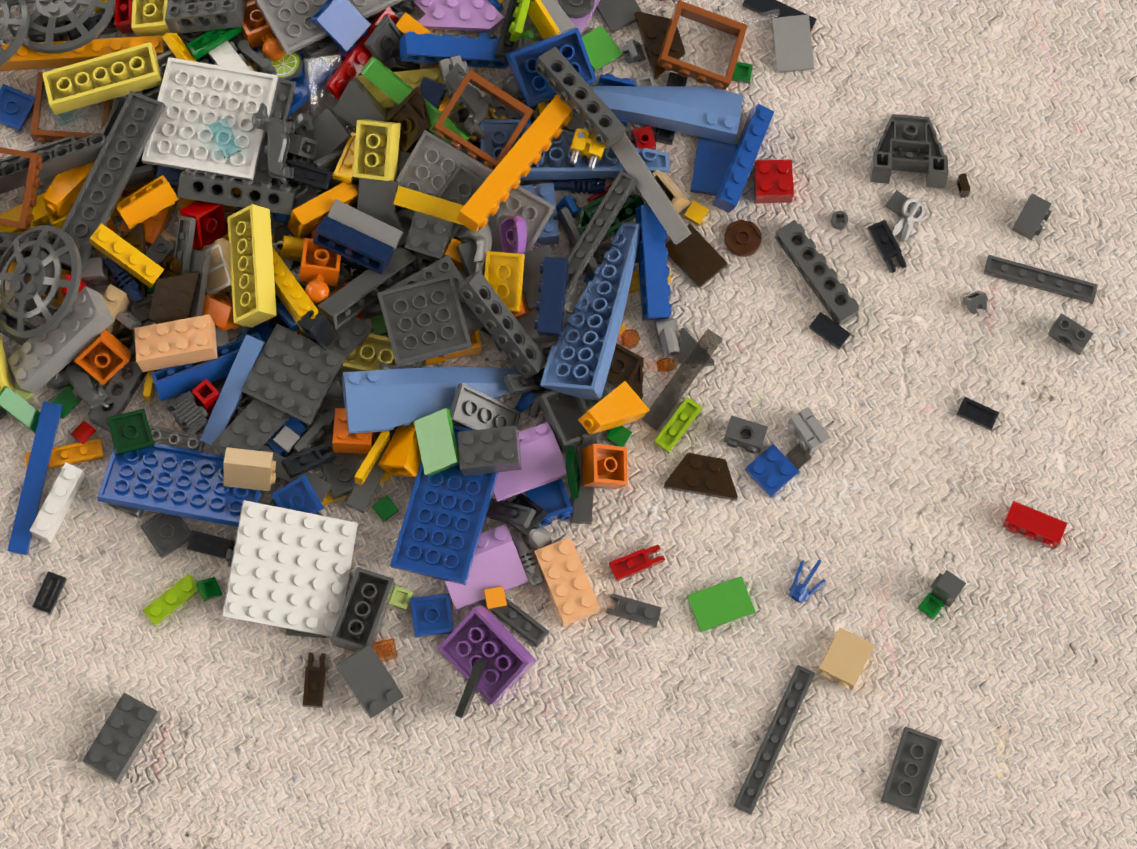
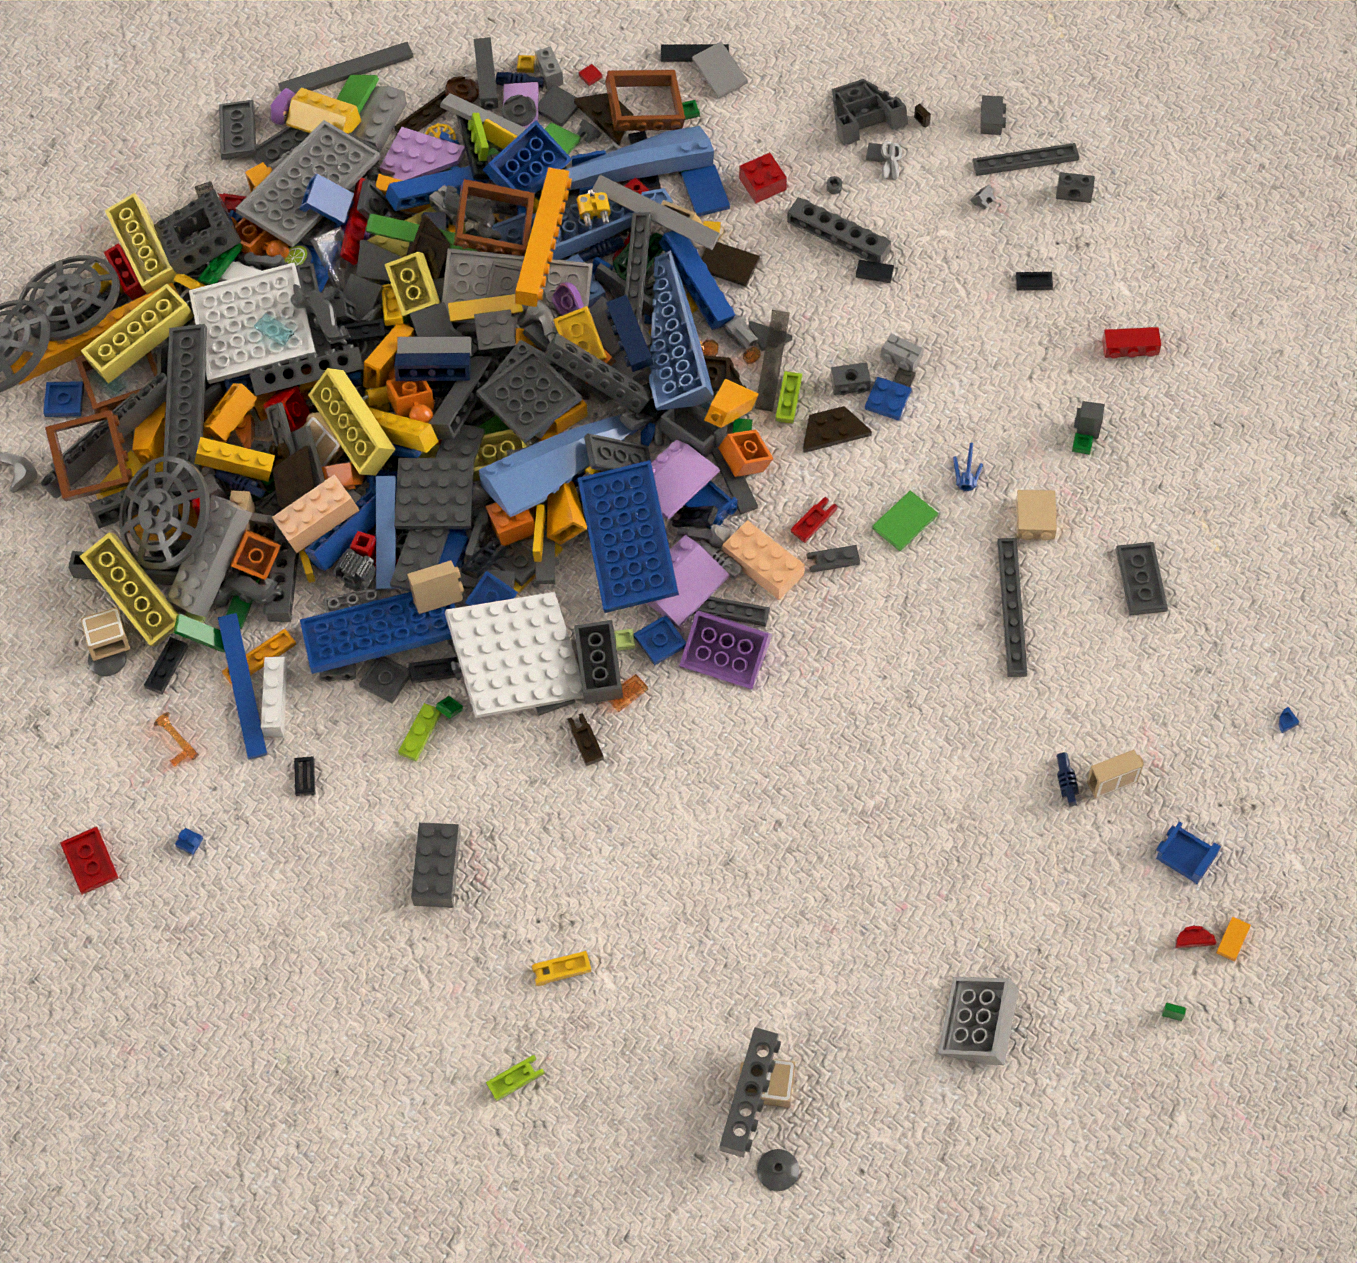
camera: 20 degrees left, 10 degrees down
red tile [70,421,96,444] -> none
dark green tile [106,409,155,456] -> none
light grey tile [273,425,301,453] -> none
black hinge [297,310,338,350] -> none
dark grey slope [336,643,404,718] -> none
green tile [372,495,399,523] -> none
bright green tile [414,408,460,476] -> none
pearl dark grey tile [455,657,488,718] -> none
dark grey brick [458,425,522,476] -> none
light orange tile [483,586,507,609] -> none
dark grey tile [486,498,536,528] -> none
dark grey brick [535,47,626,149] -> none
dark green tile [565,445,580,499] -> none
blue brick [713,103,774,213] -> none
reddish brown tile [724,220,762,257] -> none
clear tile [741,8,780,25] -> none
black hinge [867,220,907,273] -> none

